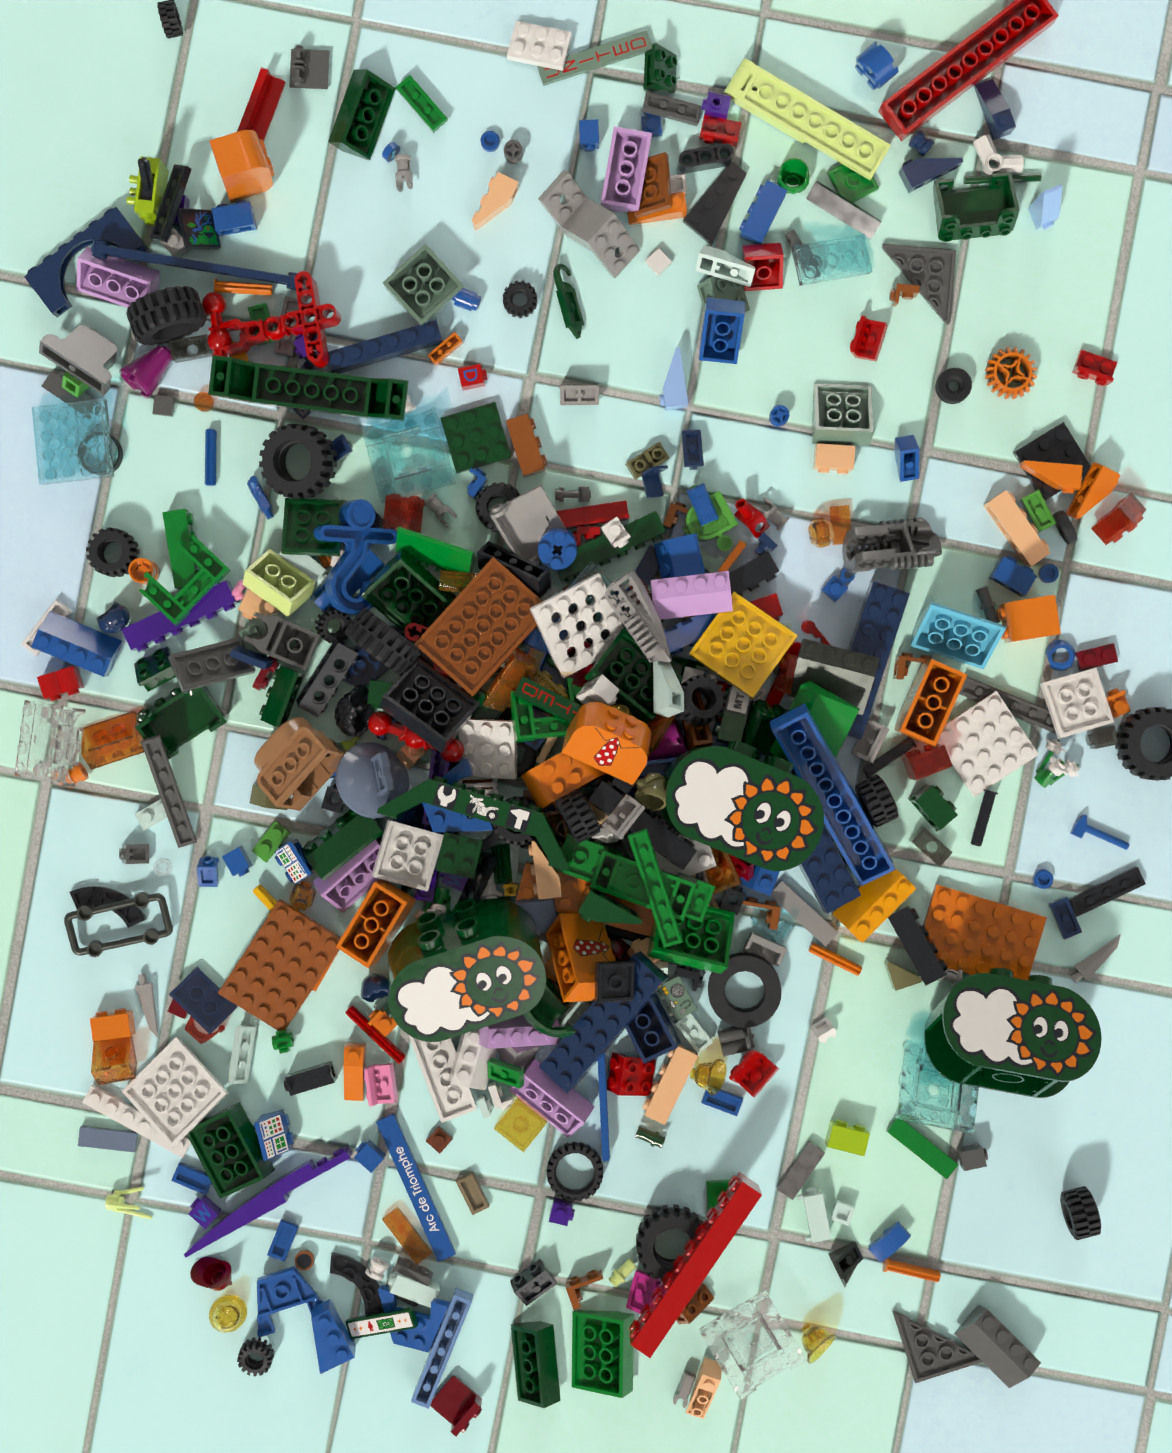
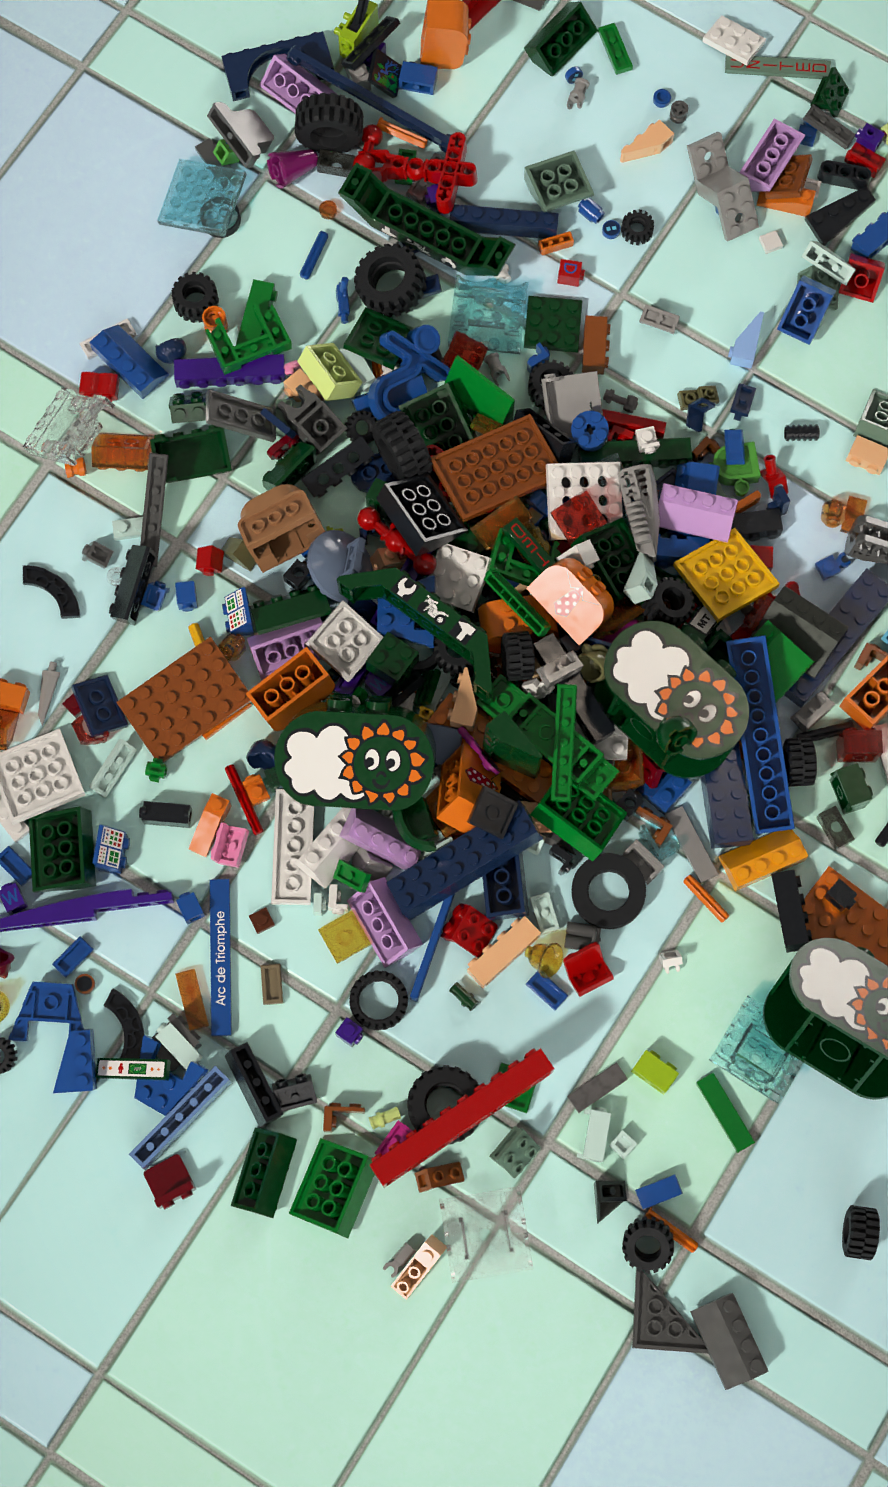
camera: 15 degrees right, 15 degrees down
pearl dark grey bar [64,892,173,957] -> none
dark grey tile [152,395,175,417] -> none
bright green plate [252,821,291,863] -> none
black piece [334,685,374,737] -> none
white wheel [365,1257,389,1281] -> none
dark green plate [553,263,584,339] -> none
blue brick [579,119,599,152] -> none
sand green brick [657,974,697,1020] -> none
light grey piece [755,497,790,531] -> none
blue wheel [769,405,790,427] -> none
clear yellow hat [801,1323,836,1364] -> none
olive slope [884,959,922,991] -> none
dark grey brick [956,1143,988,1171] -> none
none -> black slope [109,545,157,626]
none -> red brick [195,545,224,576]
none -> black brick [224,1042,283,1128]
none -> magenta piece [457,726,501,775]
none -> green piece [484,570,552,637]
none -> sand green bracket [489,1126,540,1178]
none -> clear red bracket [550,490,607,544]
none -> tile [602,220,620,239]
none -> black tyre [622,1216,674,1274]
none -> dark green cylinder [656,715,698,756]
none -> black piece [784,424,820,441]
none -> black brick [823,878,857,912]

